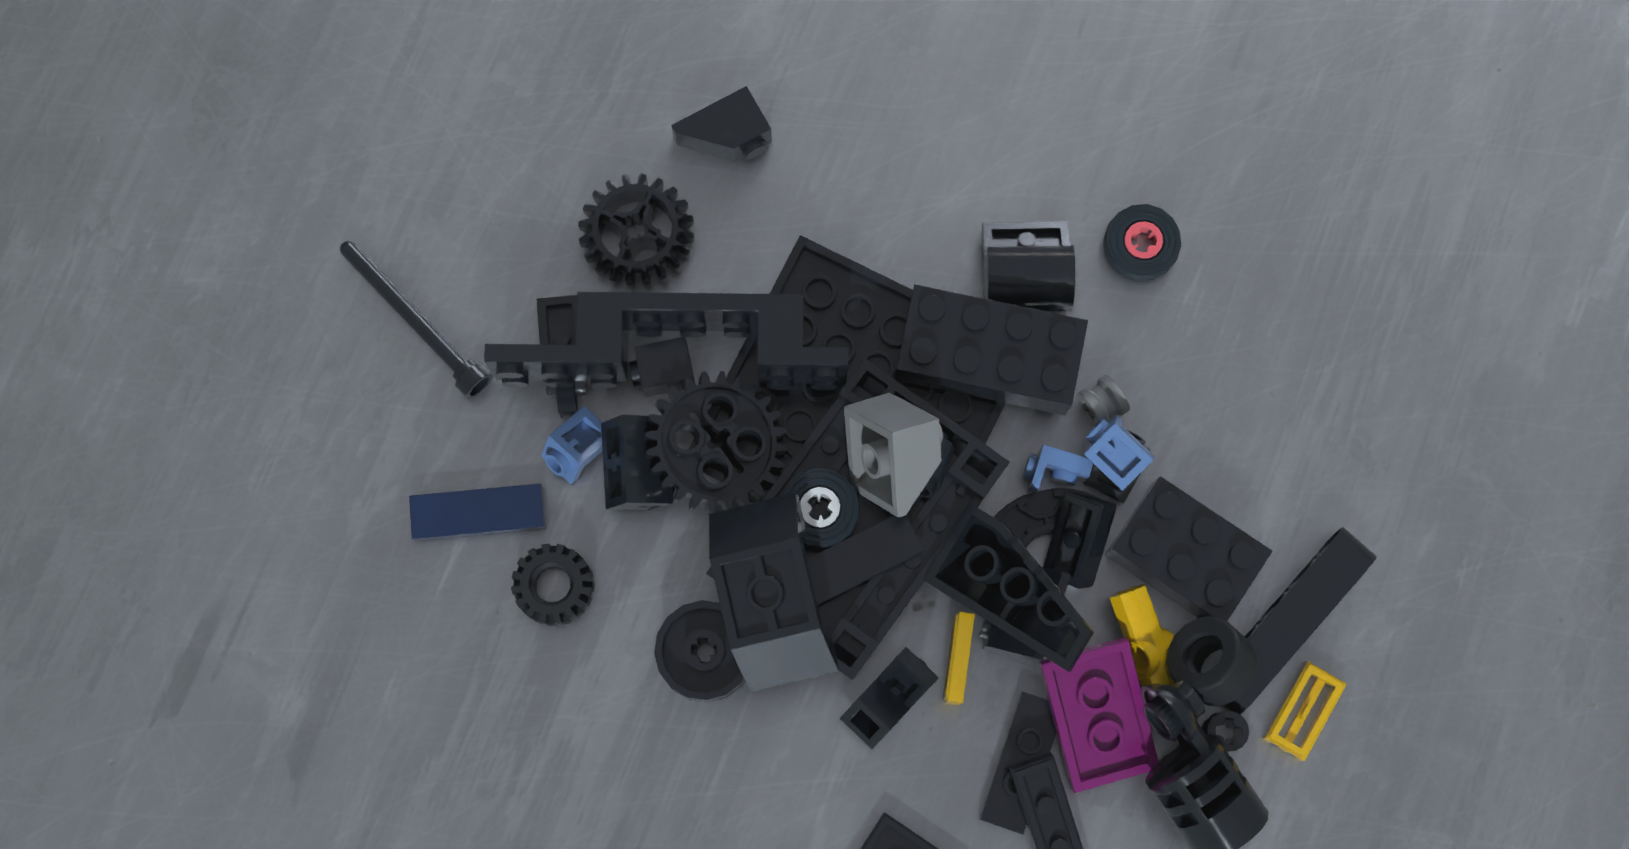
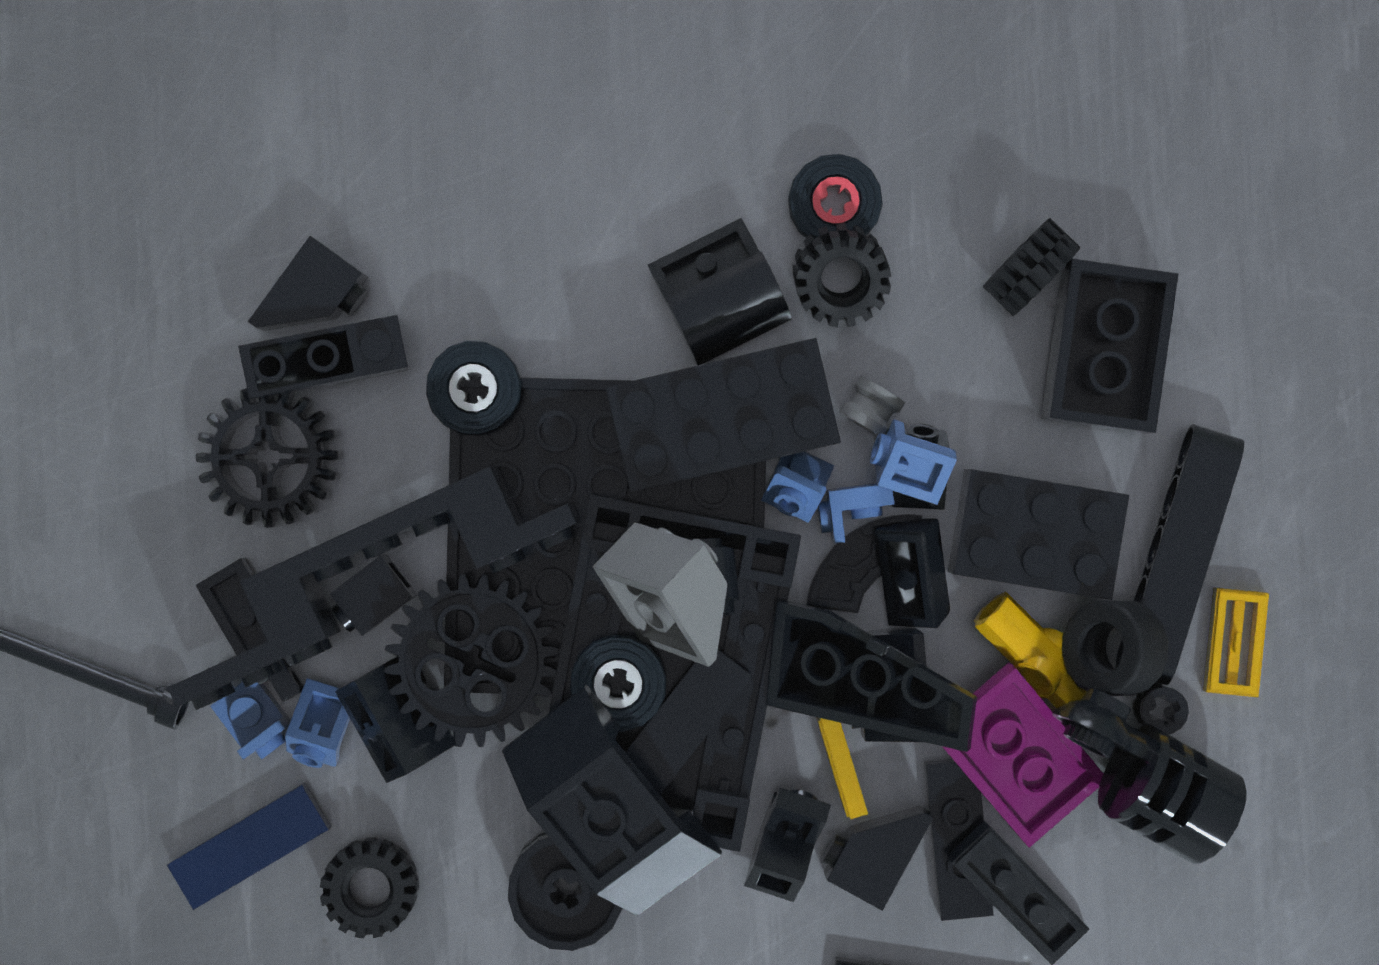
camera: 20 degrees left, 10 degrees up
none -> medium blue bracket [210,682,291,760]
none -> black slope [238,315,408,399]
none -> black bush [426,340,522,436]
none -> medium blue bracket [761,451,835,523]
none -> black tyre [793,223,891,327]
none -> black slope [821,806,933,911]
none -> black tyre [983,218,1080,316]
none -> black brick [1041,259,1179,434]

